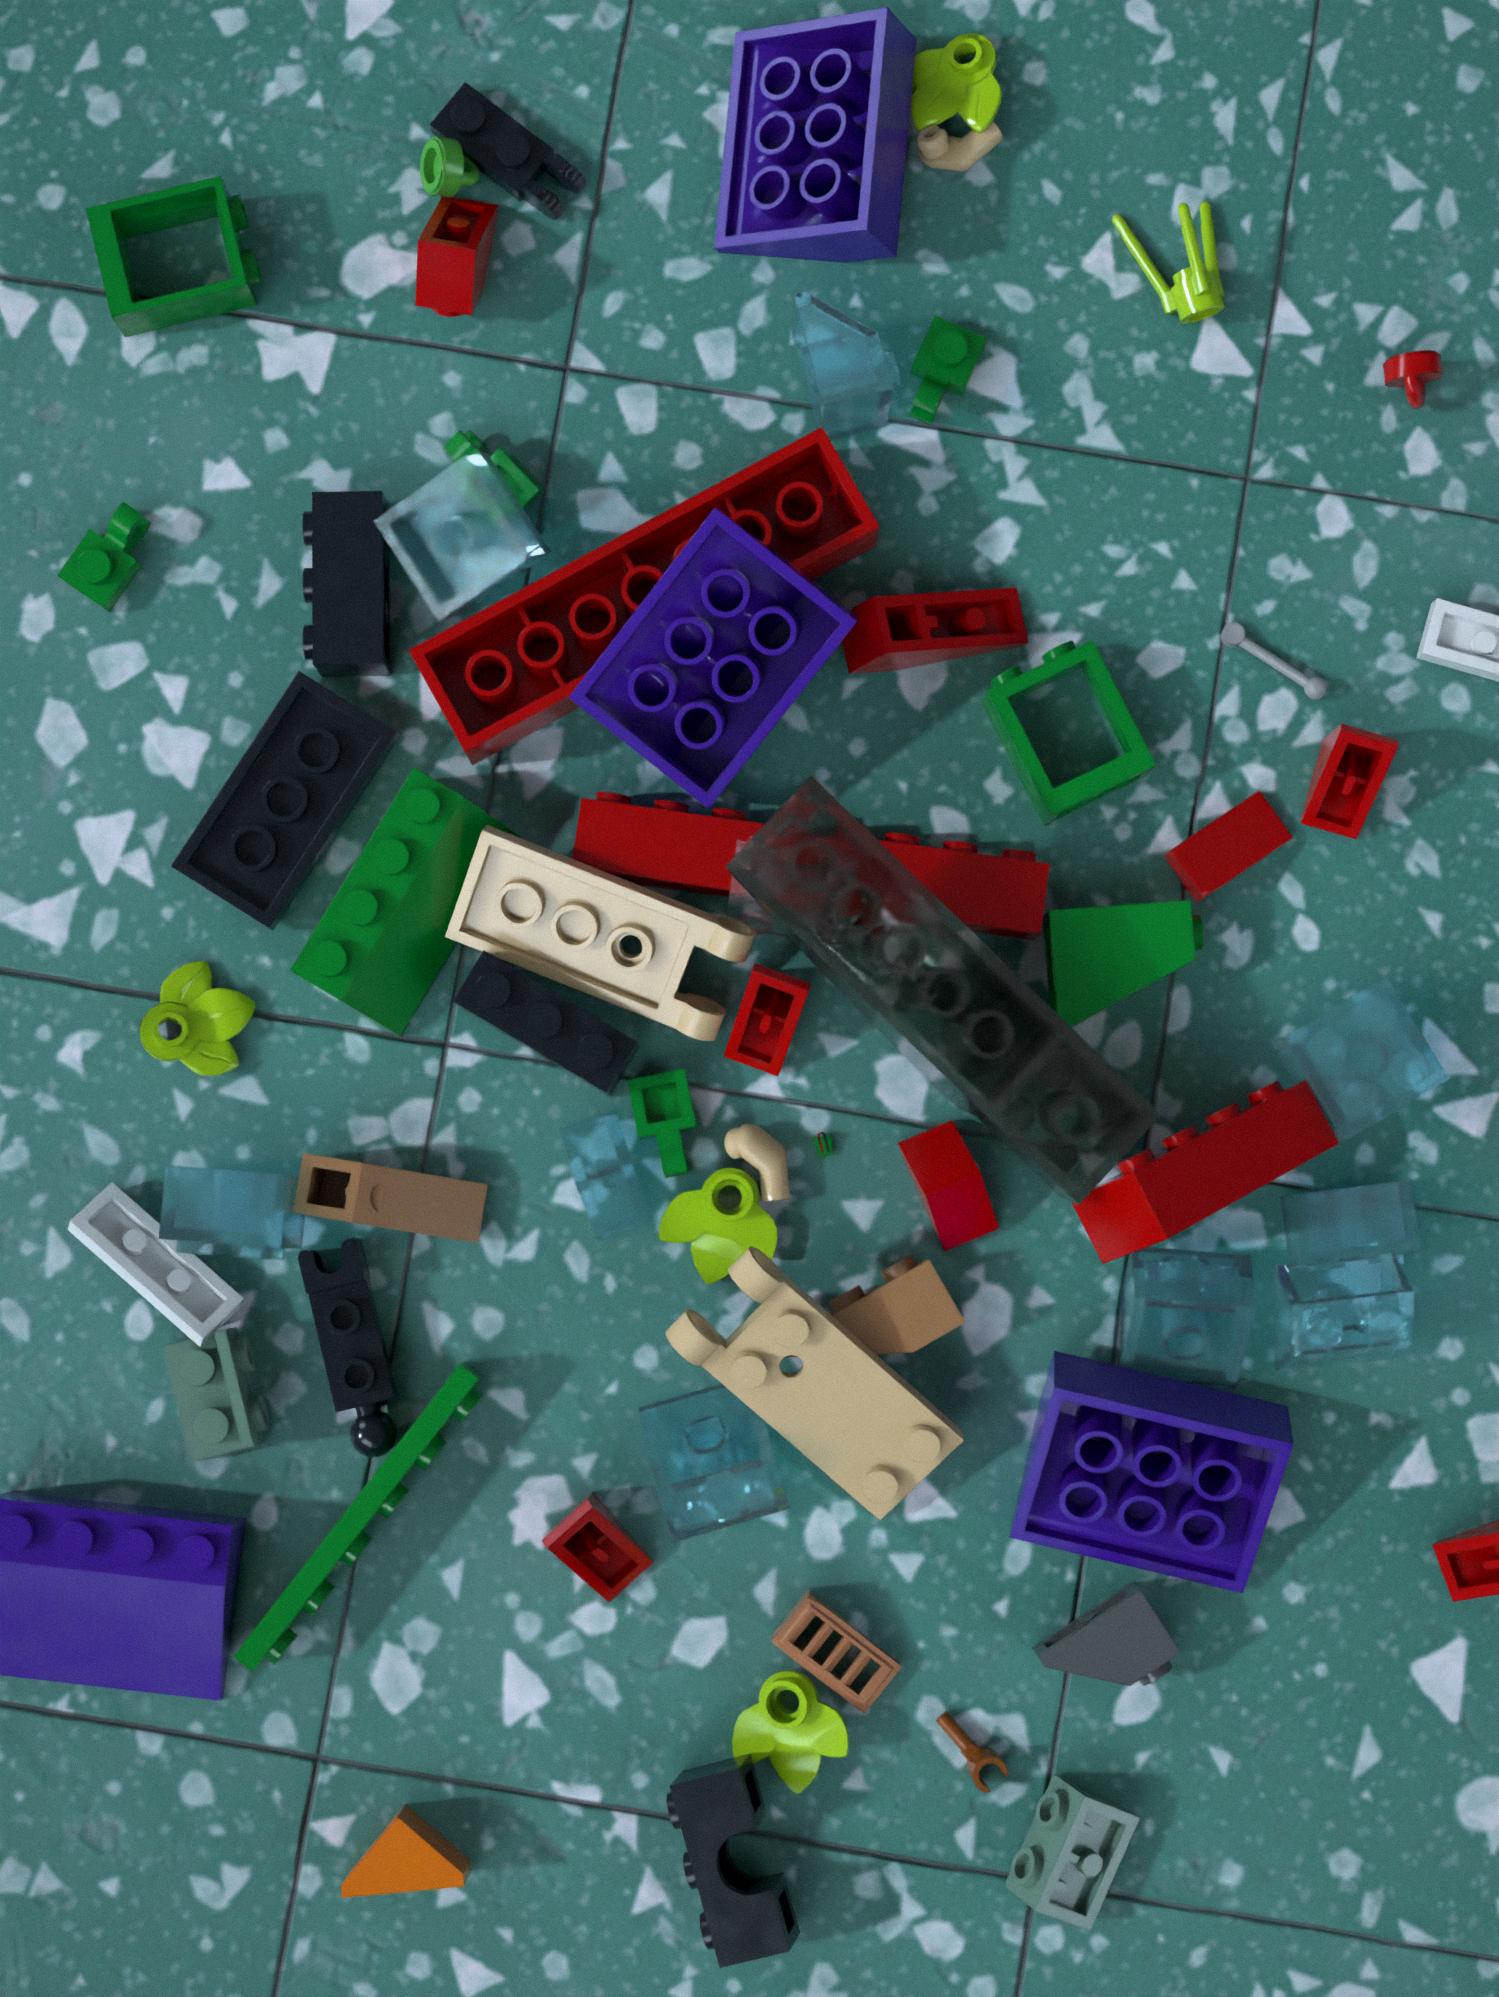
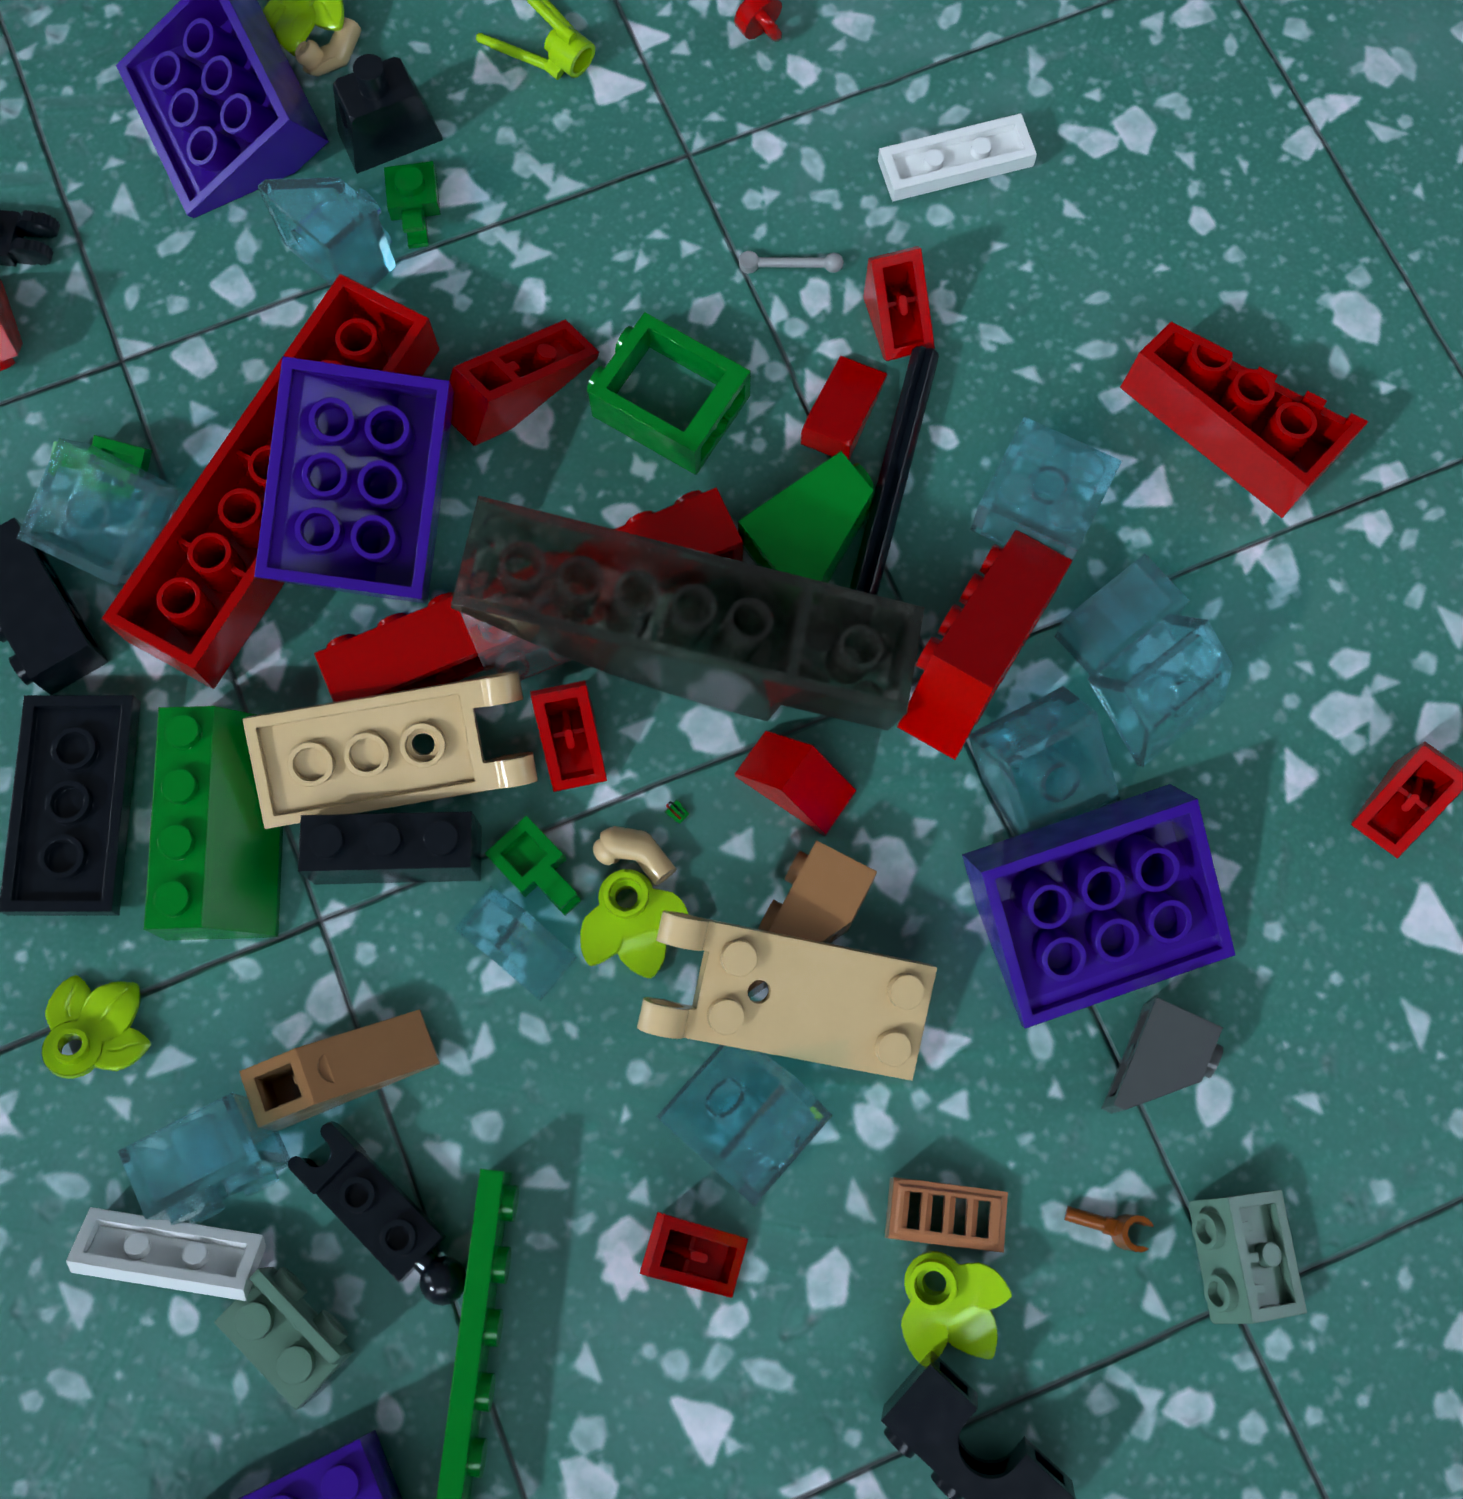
camera: 30 degrees left, 10 degrees down
none -> black torso [333,54,443,174]
none -> black axle [841,346,939,633]

